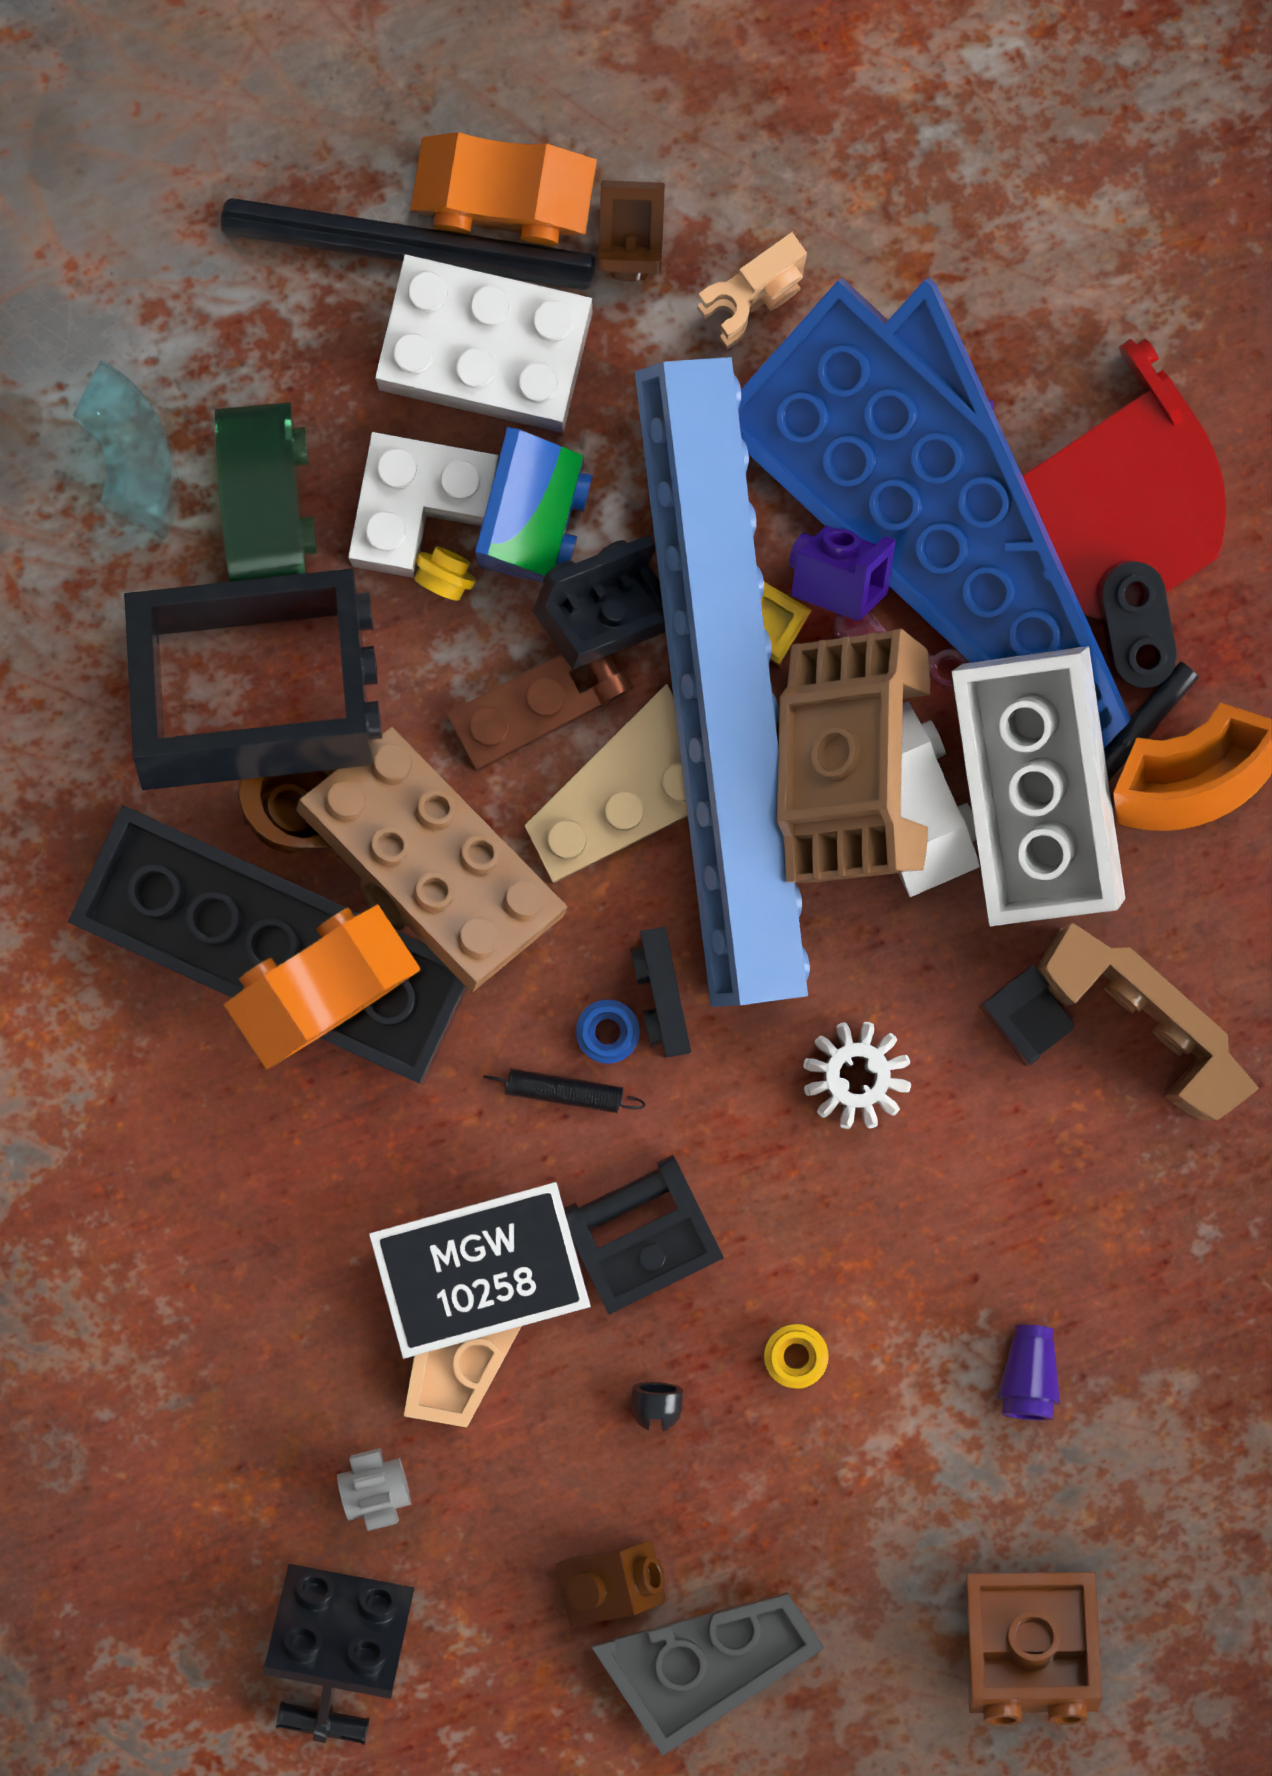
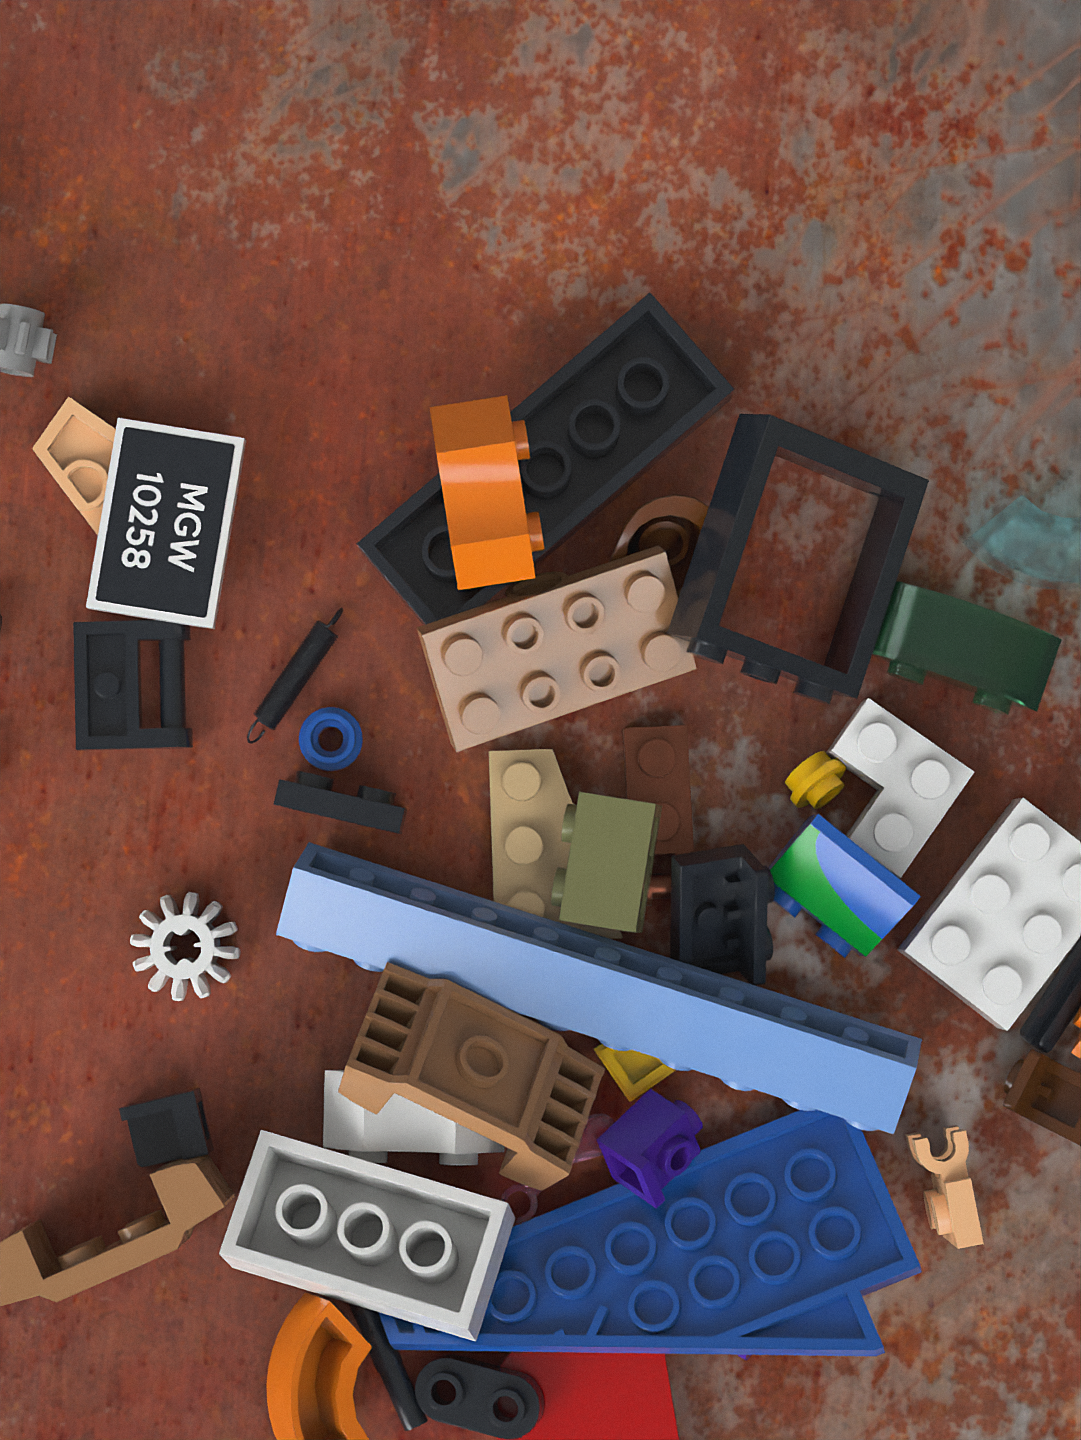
camera: 115 degrees right, 0 degrees up
none -> olive brick [551,792,662,933]

